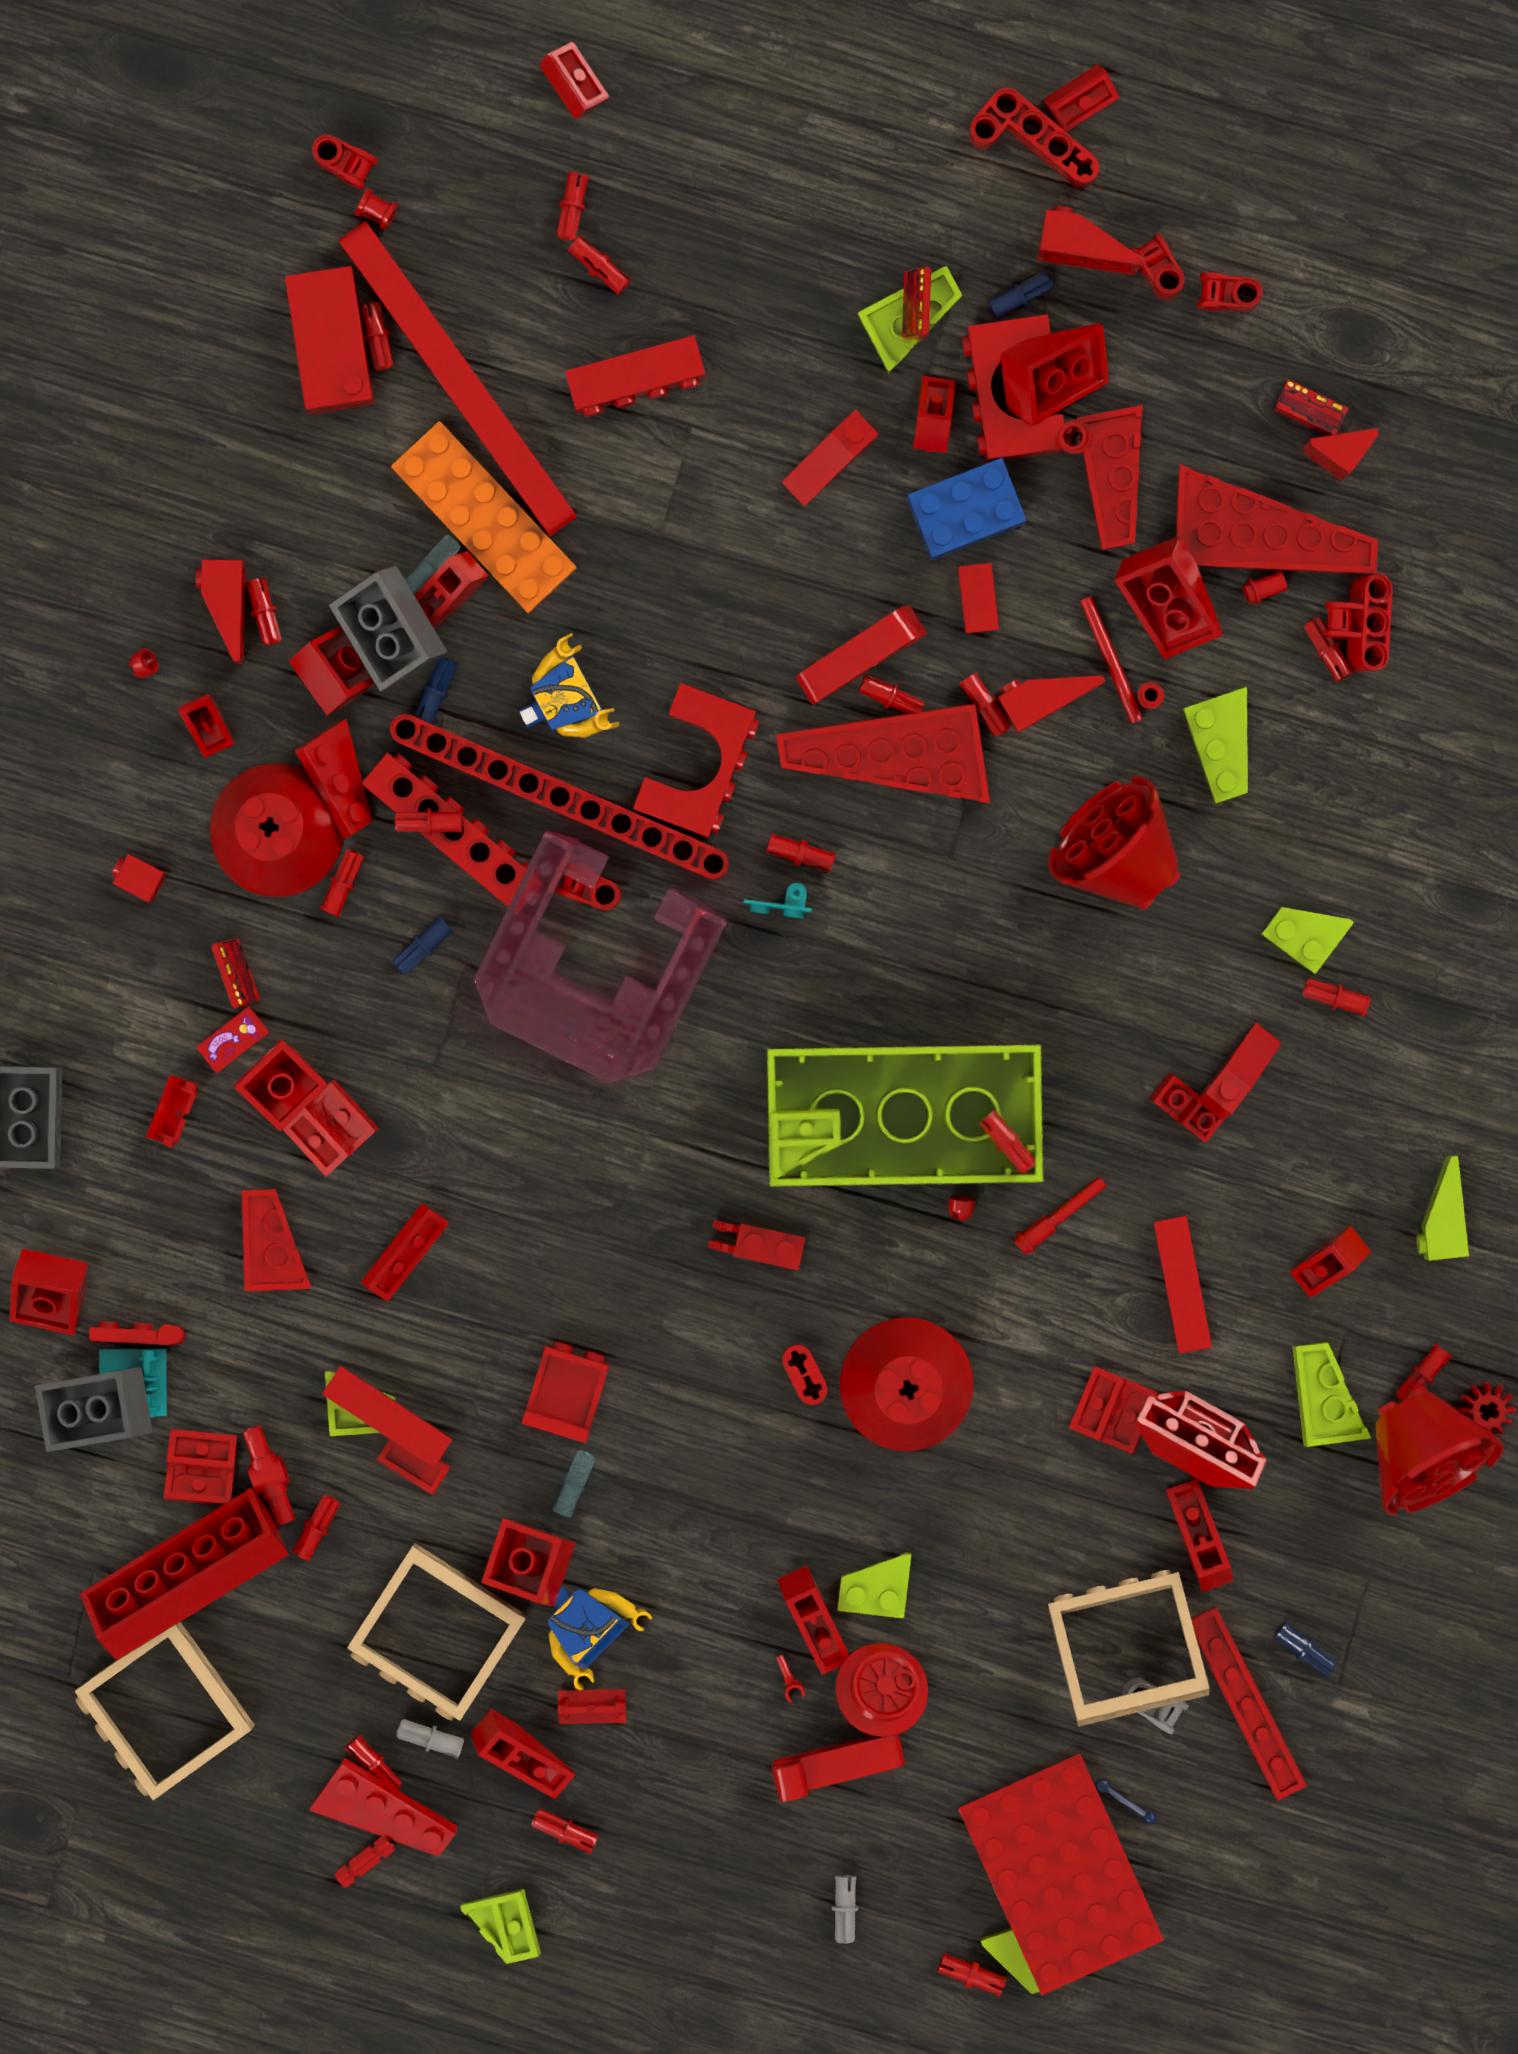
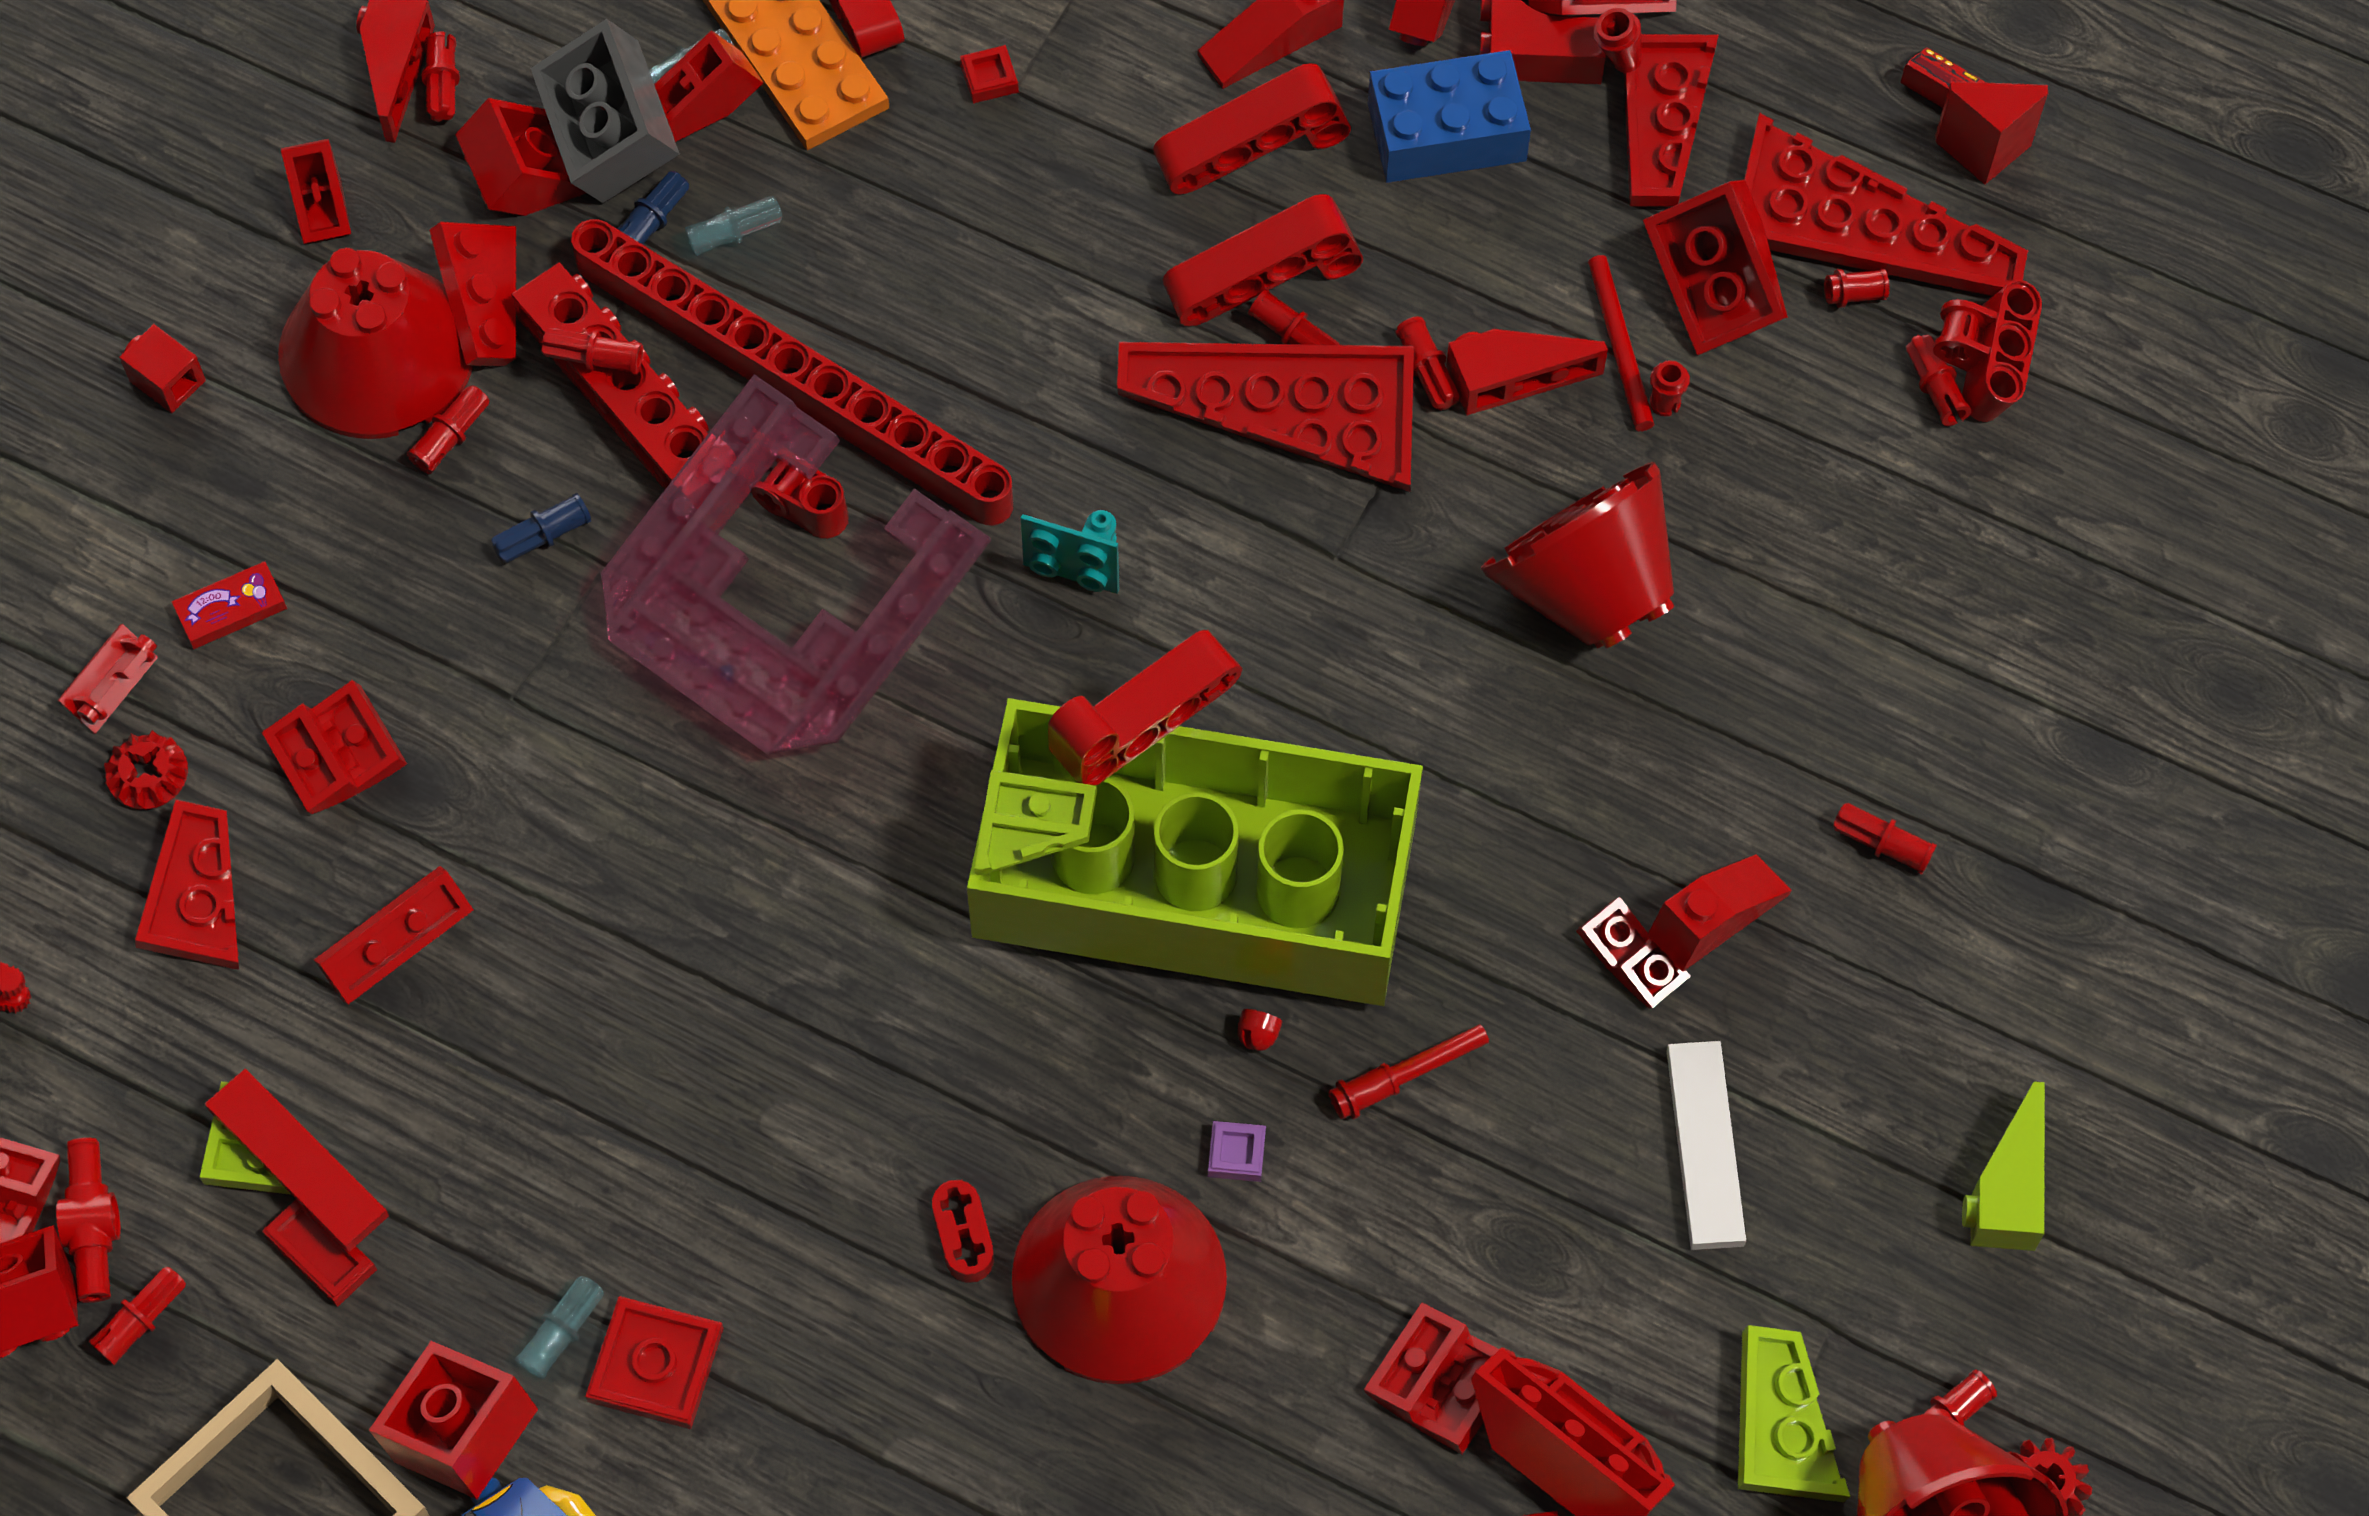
camera: 10 degrees right, 25 degrees down
red hinge [128,648,158,678] -> none
slope [211,938,260,1009] -> none
red slope [233,1039,328,1131] -> none
torso [519,633,619,738] -> none
red panel [521,1341,610,1443] -> none
red arch [633,683,760,839] -> none
red hinge [708,1220,806,1270] -> none
red pin [765,833,836,873] -> none
red tile [958,563,999,634] -> none
red axle [979,1110,1036,1174] -> none
red tile [1153,1215,1212,1354] -> none
lime wing [1182,687,1248,804] -> none
lime wing [1261,907,1354,974] -> none
red slope [1290,1226,1372,1298] -> none
none -> red gear [104,730,188,809]
none -> red tile [585,1296,724,1429]
none -> clear light blue axle [685,196,782,256]
none -> red tile [960,45,1019,104]
none -> red beam [1048,629,1243,786]
none -> red beam [1153,63,1351,194]
none -> medium lavender tile [1208,1121,1266,1182]
none -> white tile [1667,1041,1746,1250]

